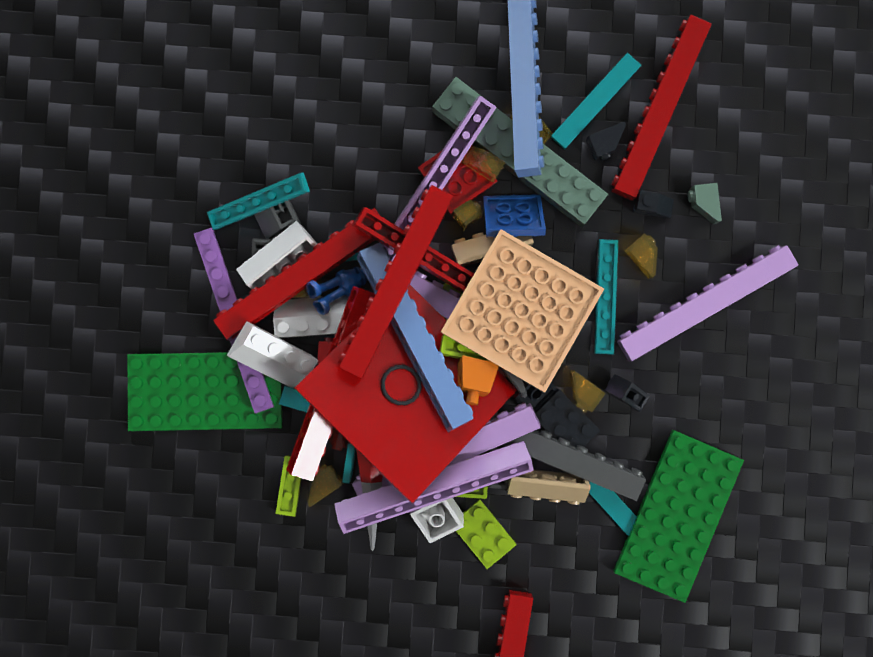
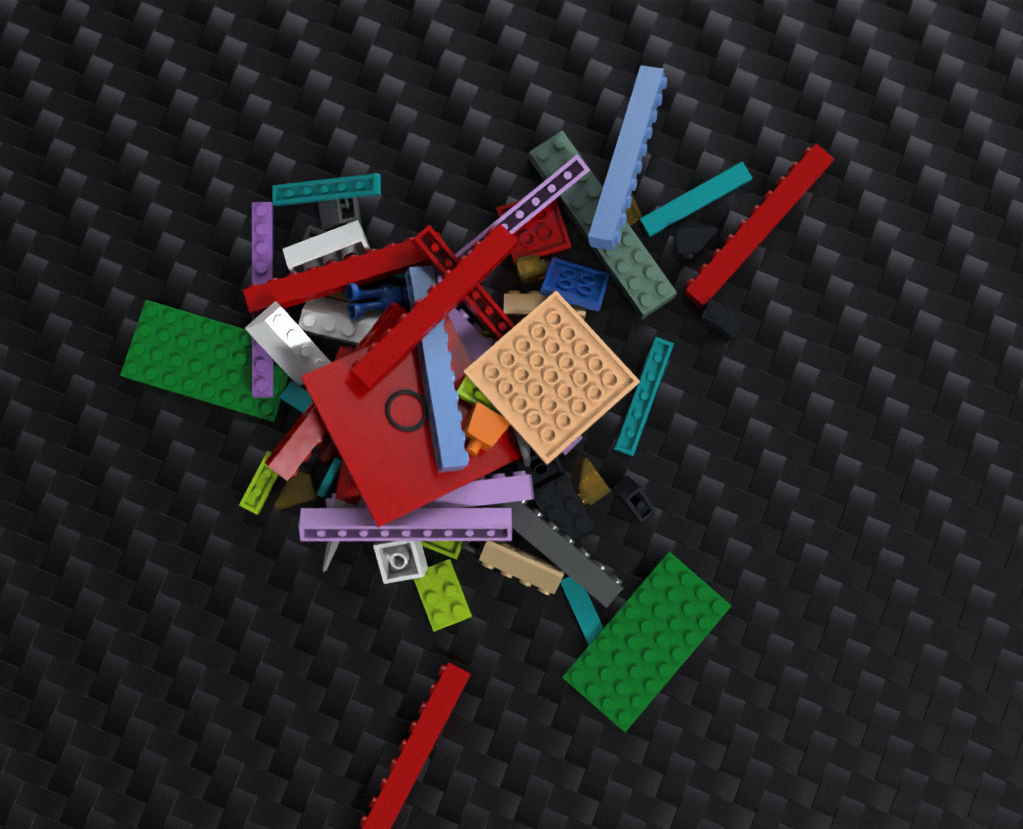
camera: 15 degrees right, 5 degrees down
clear yellow slope [462,146,505,183] -> none
lavender brick [617,245,798,361] -> none
clear yellow slope [624,234,658,279] -> none
sand green slope [688,183,722,224] -> none

